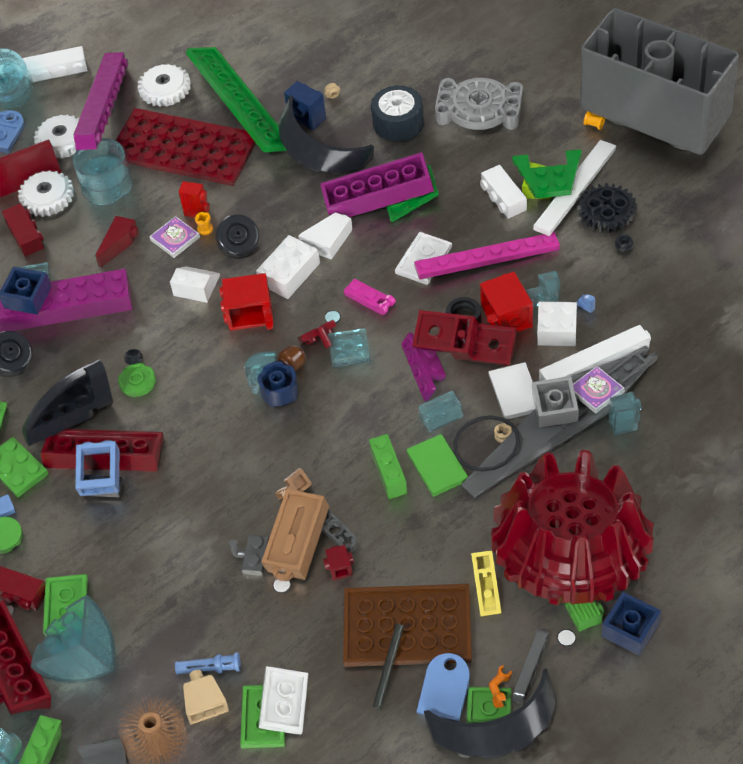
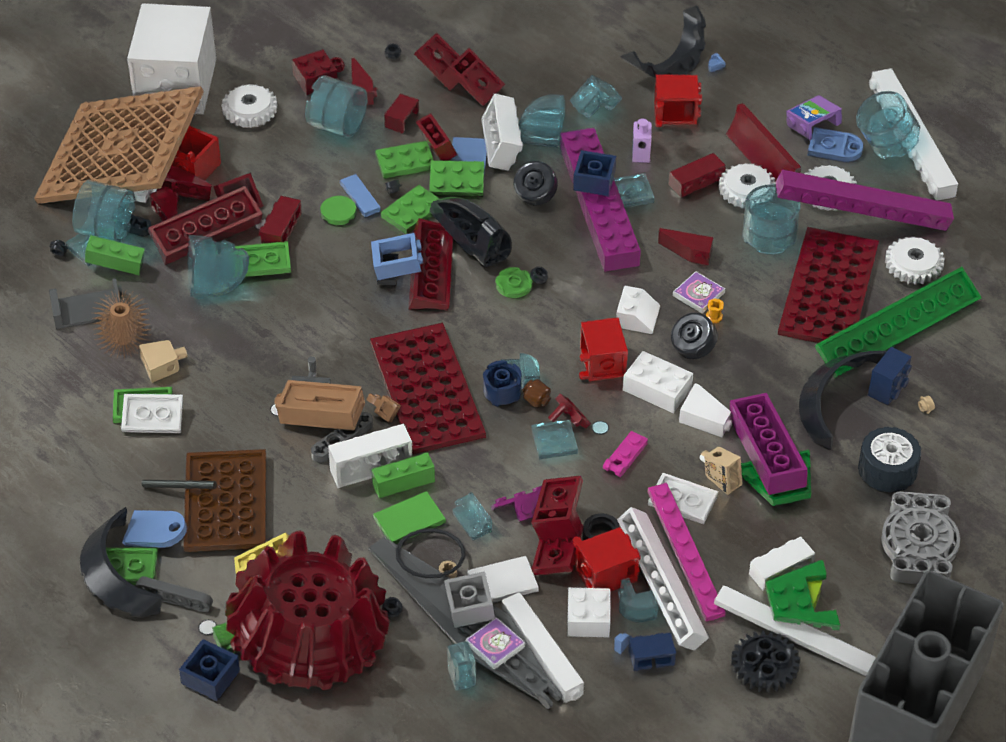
camera: 80 degrees right, 5 degrees down
medium blue pin [175,652,241,675] -> none
red brick [178,181,210,218] -> none
dark red brick [323,545,354,581] -> none
orange arm [488,665,512,708] -> none
black plate [615,234,633,252] -> none
none -> white brick [328,424,412,488]
none -> dark red piece [370,322,486,455]
none -> white brick [617,507,709,651]
none -> dark blue piece [629,632,676,671]
none -> tan torso [700,447,742,495]

